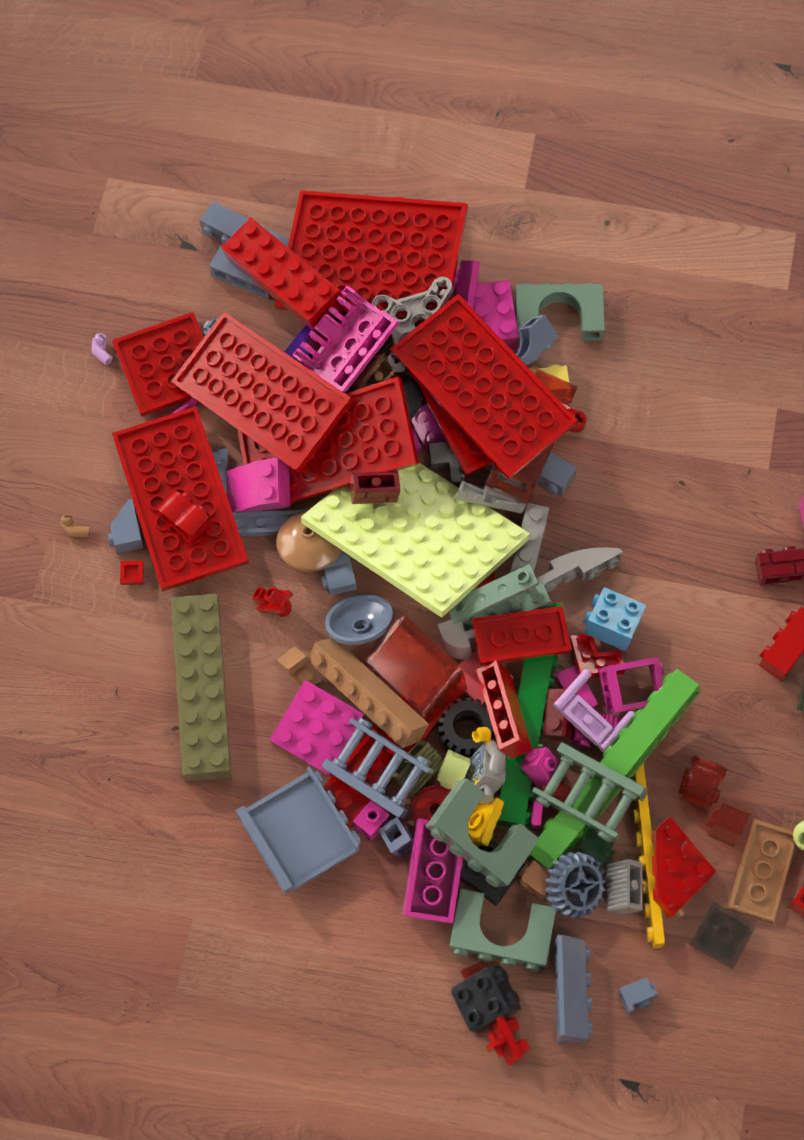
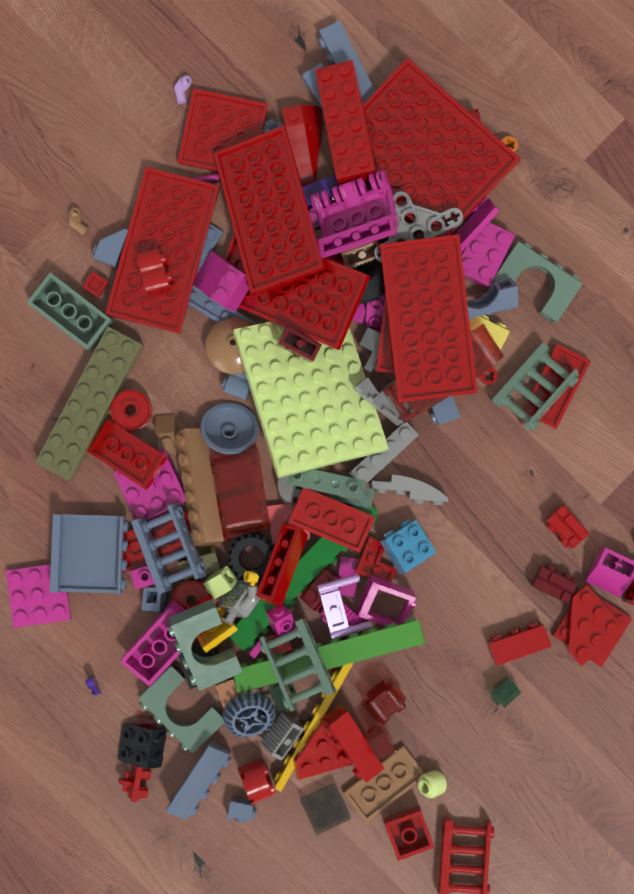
camera: 30 degrees right, 20 degrees up
red hips [252,587,294,617] -> none
none -> dark pink plate [6,564,72,628]
none -> sand green brick [26,272,114,352]
none -> dark purple tile [85,675,101,696]
none -> red plate [87,419,168,490]
none -> red wheel [110,390,153,430]
none -> red brick [237,759,276,805]
none -> red wedge [282,105,323,187]
none -> red brick [322,705,385,783]
none -> sand green fence [492,342,579,433]
none -> red plate [522,344,591,429]
none -> red brick [544,504,590,549]

